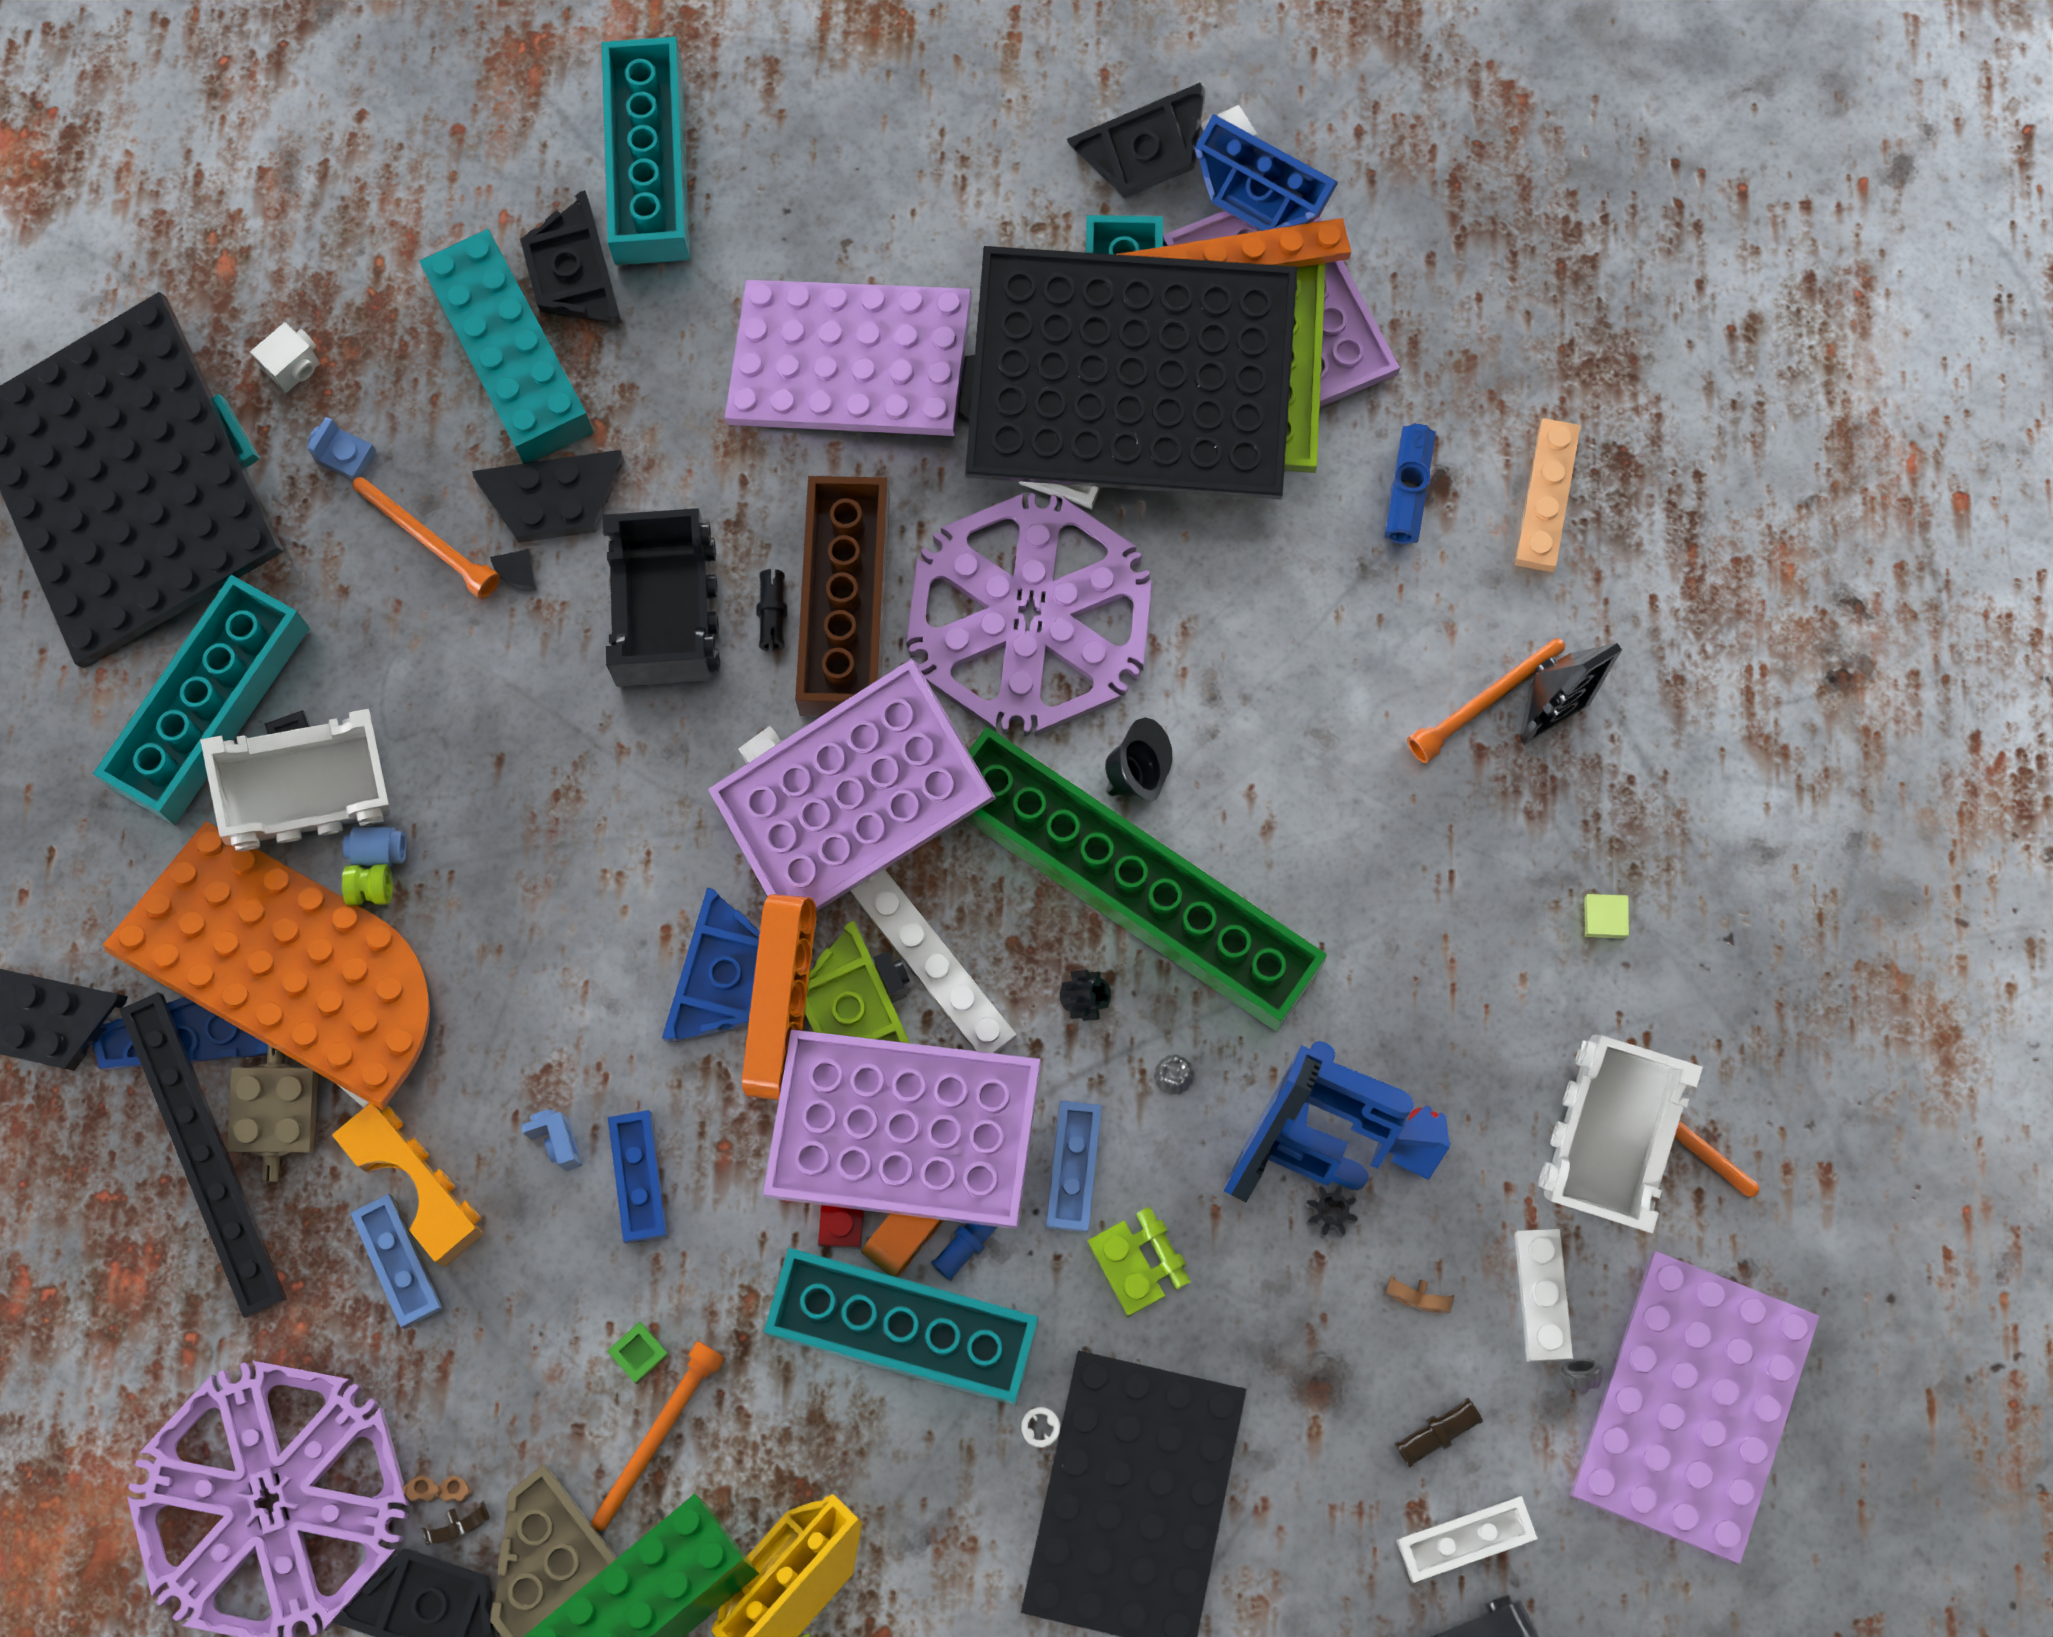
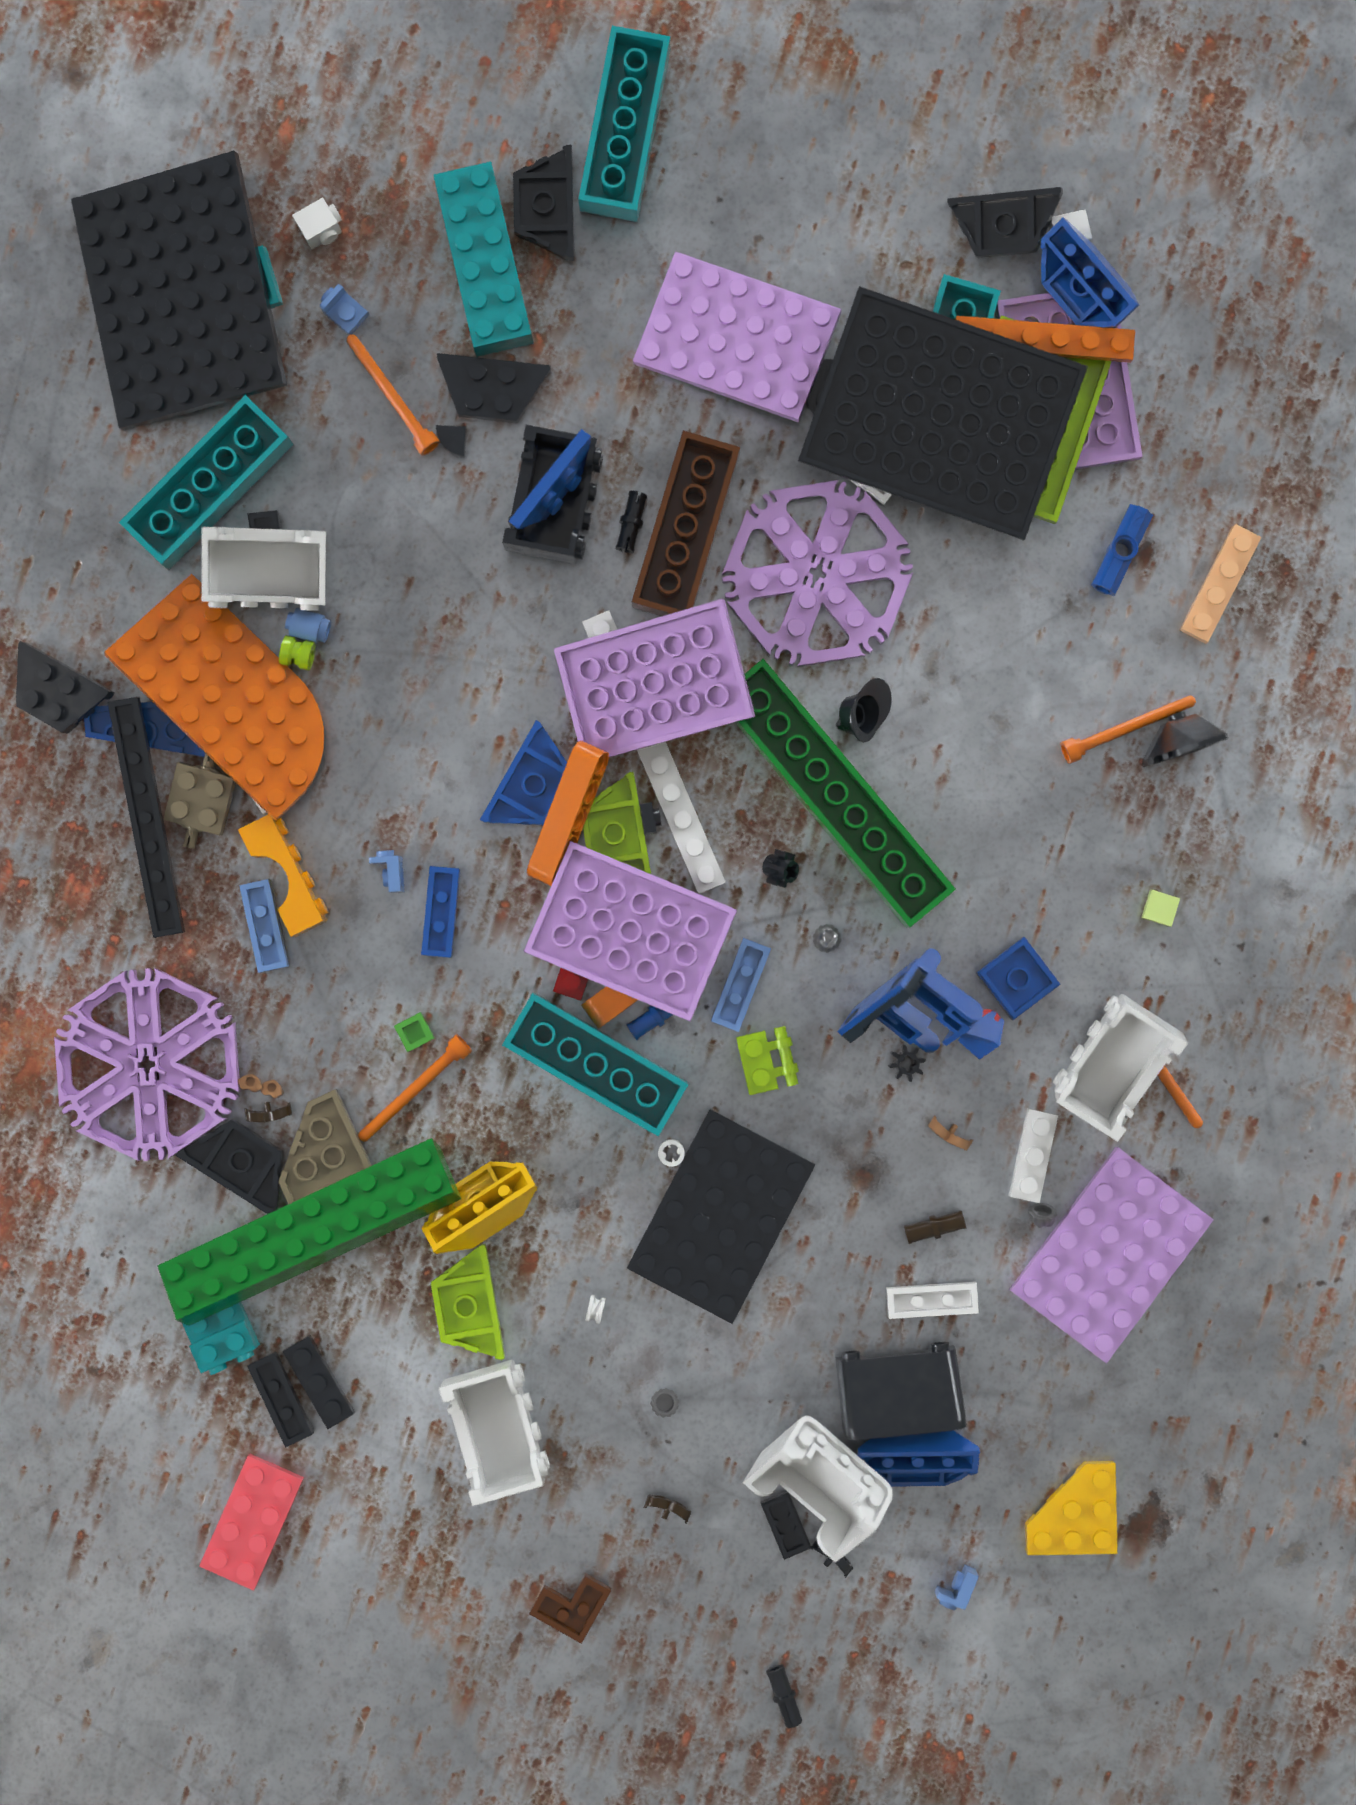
camera: 10 degrees right, 15 degrees up
none -> blue wing [509,429,591,529]
none -> blue plate [976,937,1061,1020]

